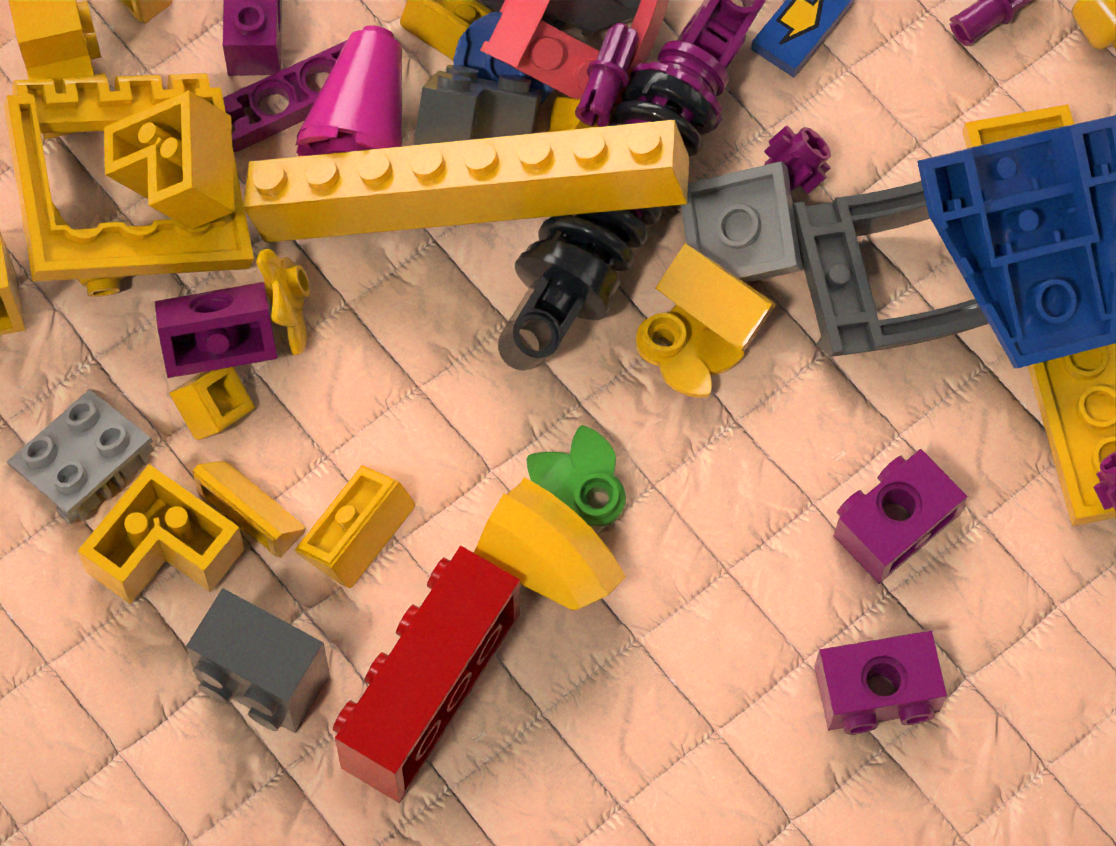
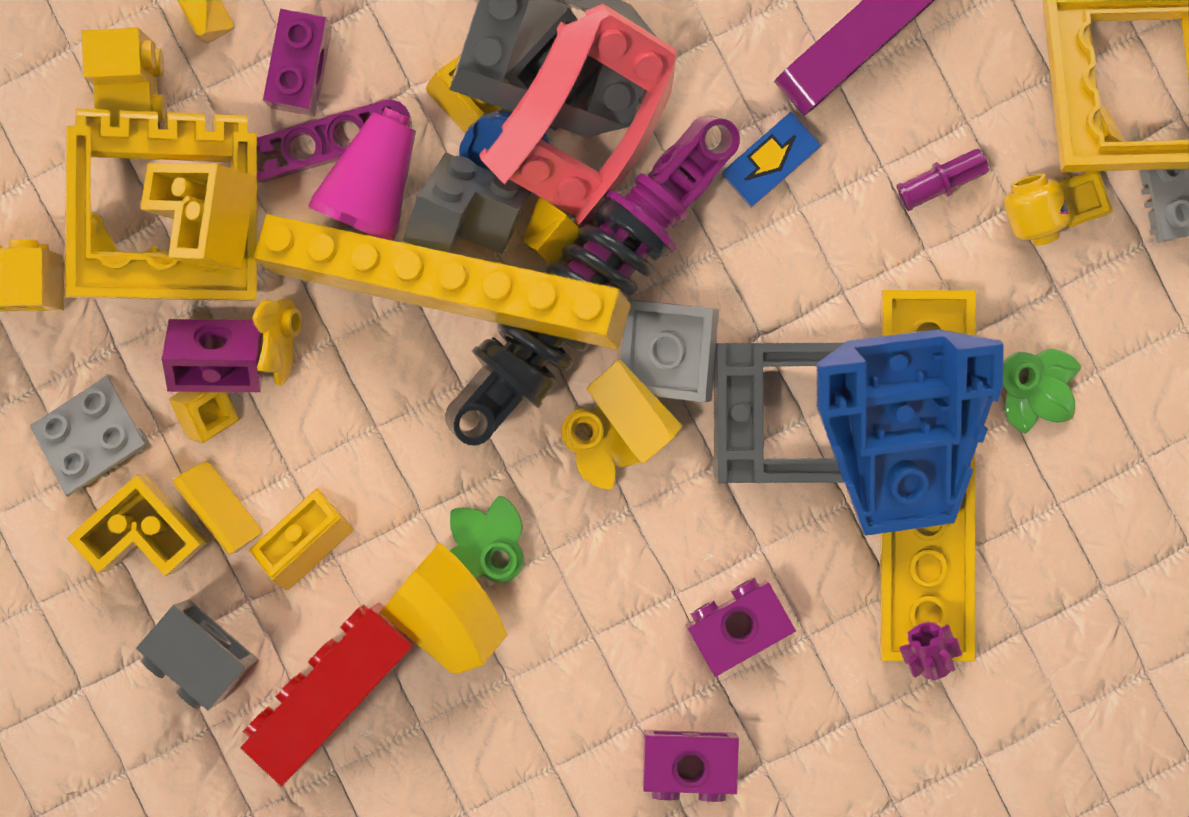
camera: 10 degrees right, 20 degrees up
magenta axle [575,23,638,127] -> none
magenta gear [764,126,831,194] -> none

